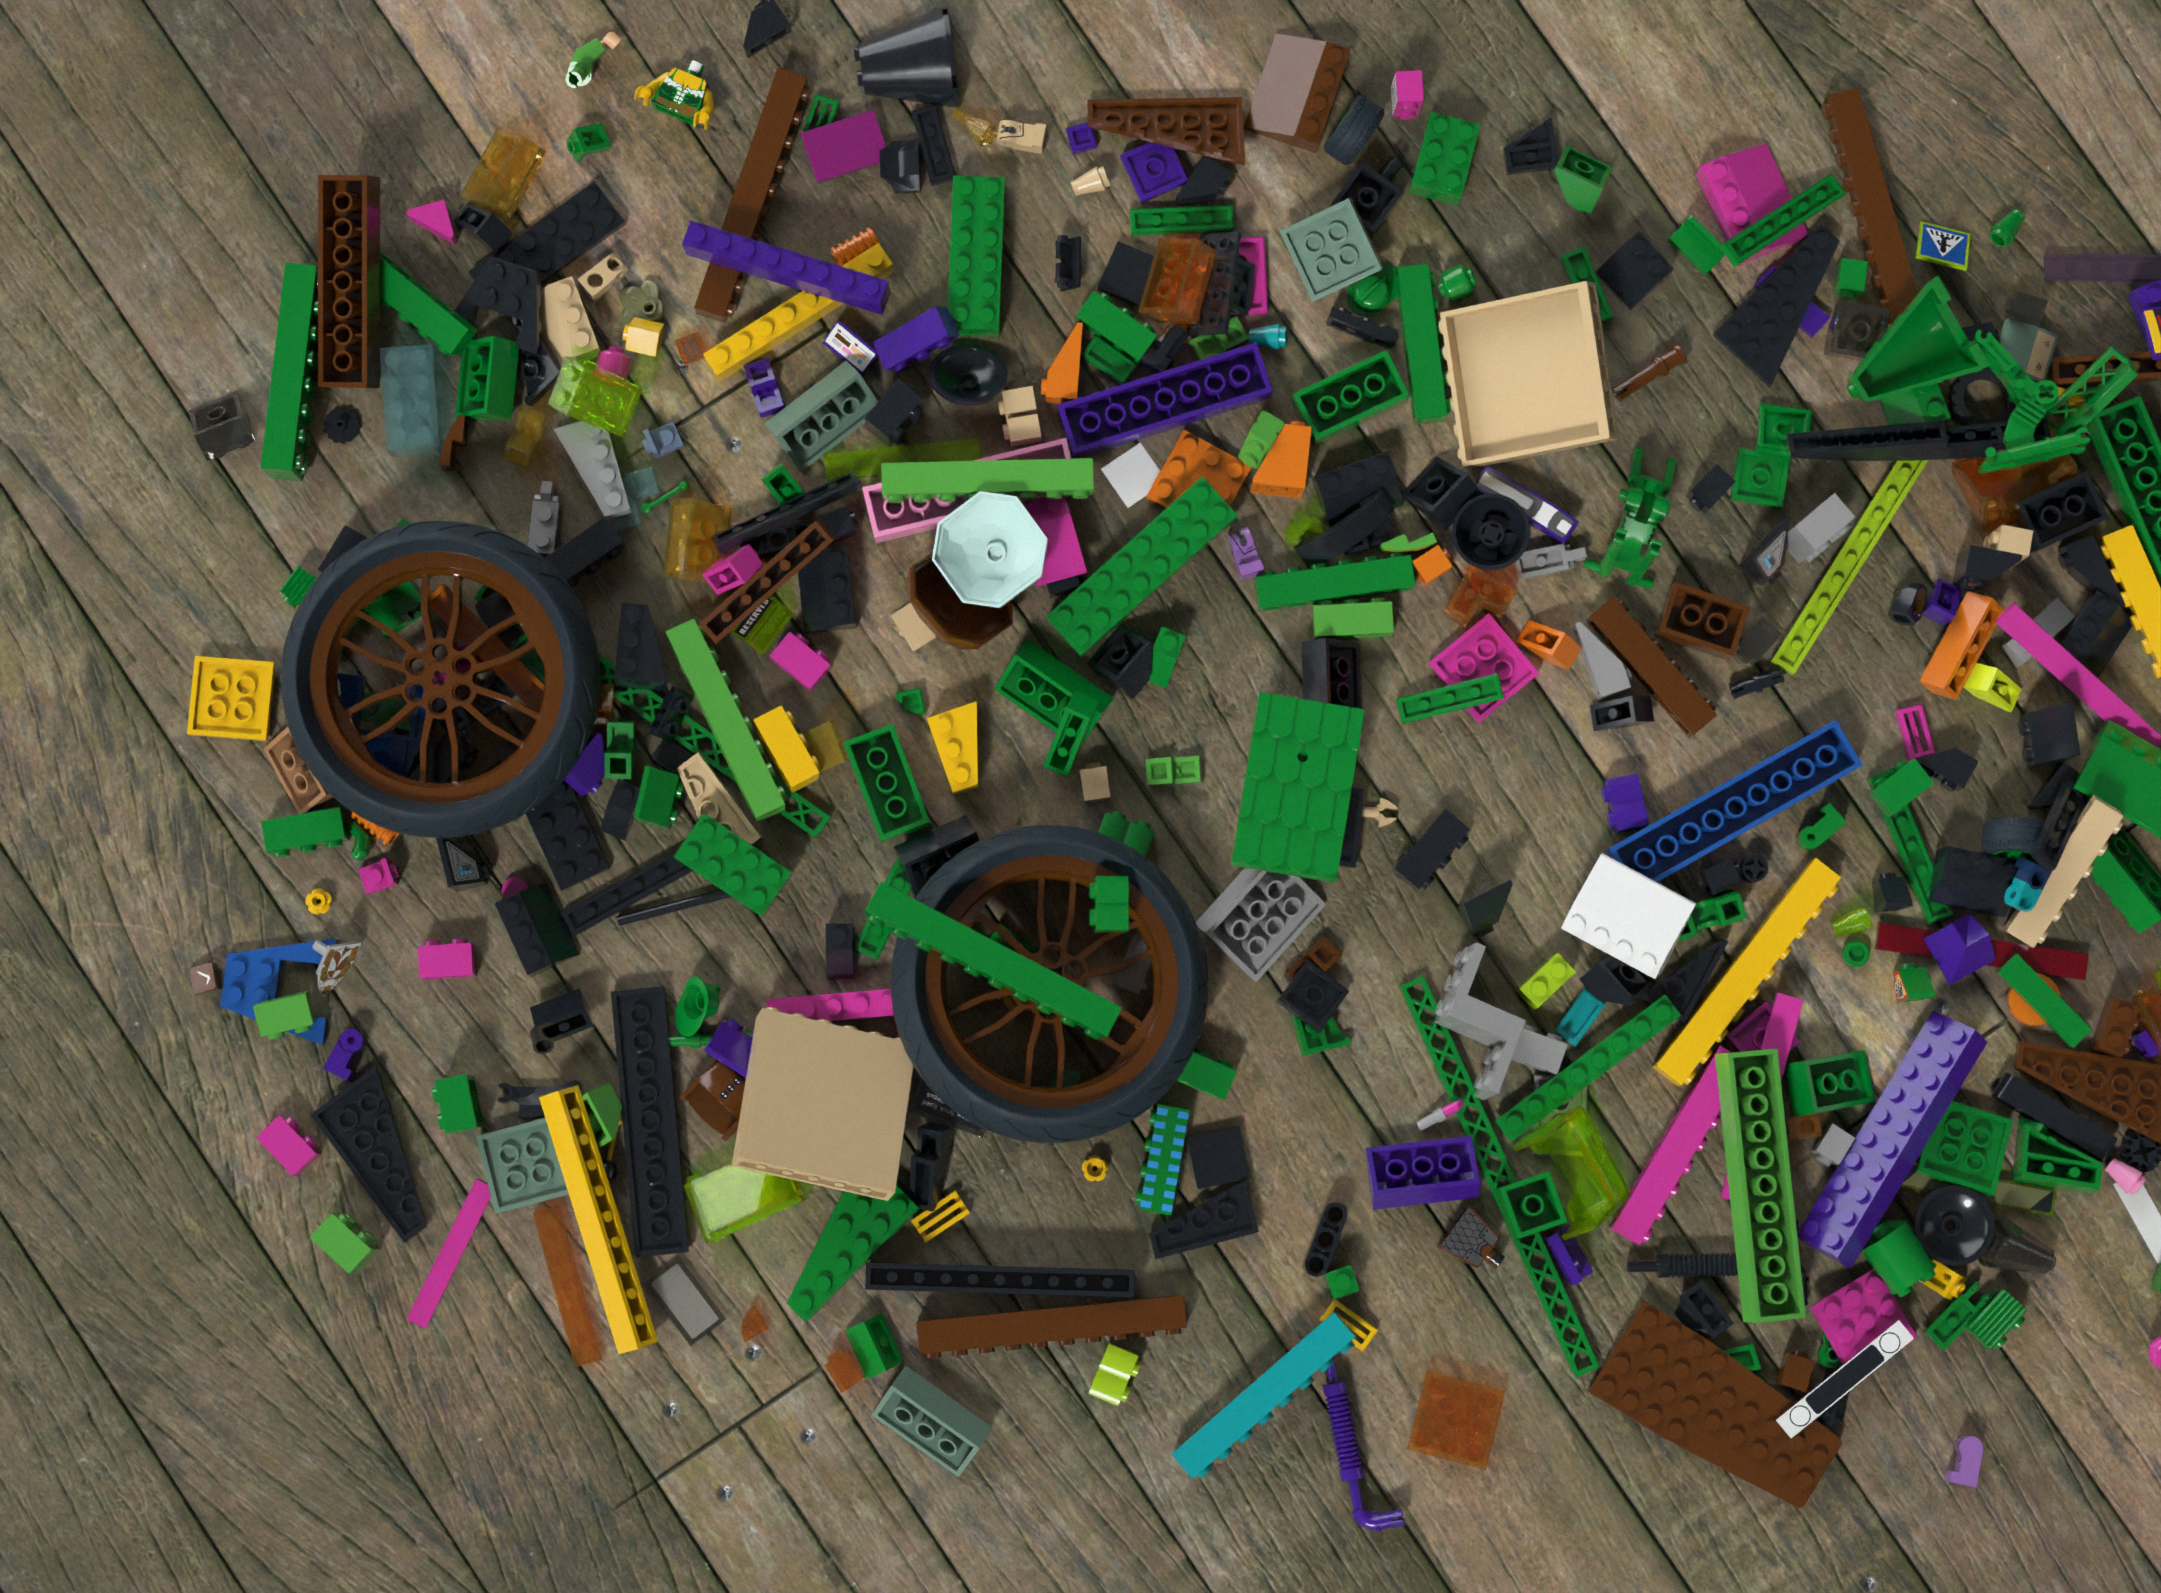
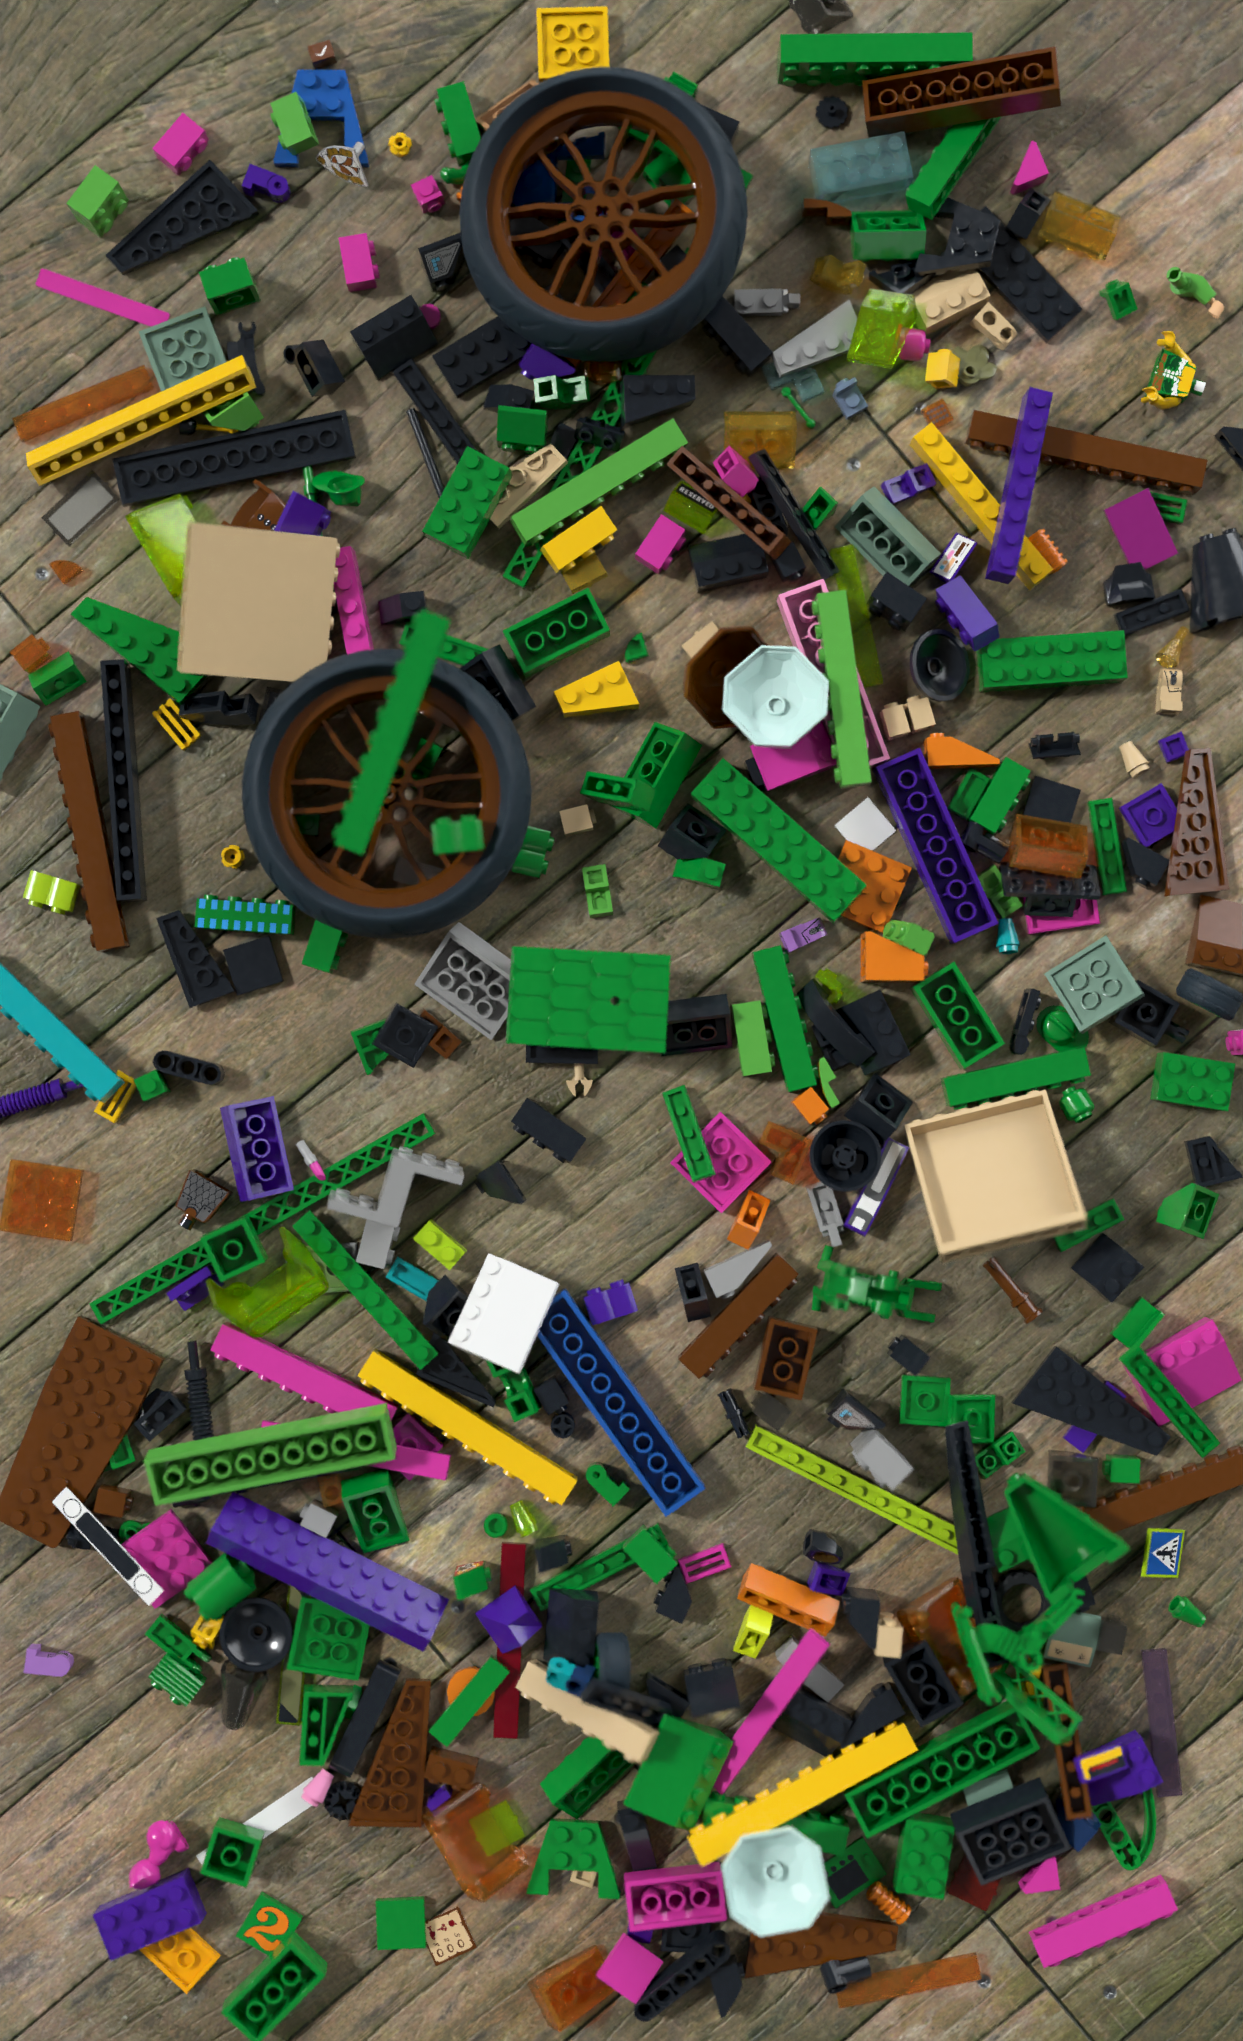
camera: 85 degrees right, 5 degrees up
none -> green slope [975,1431,1026,1479]

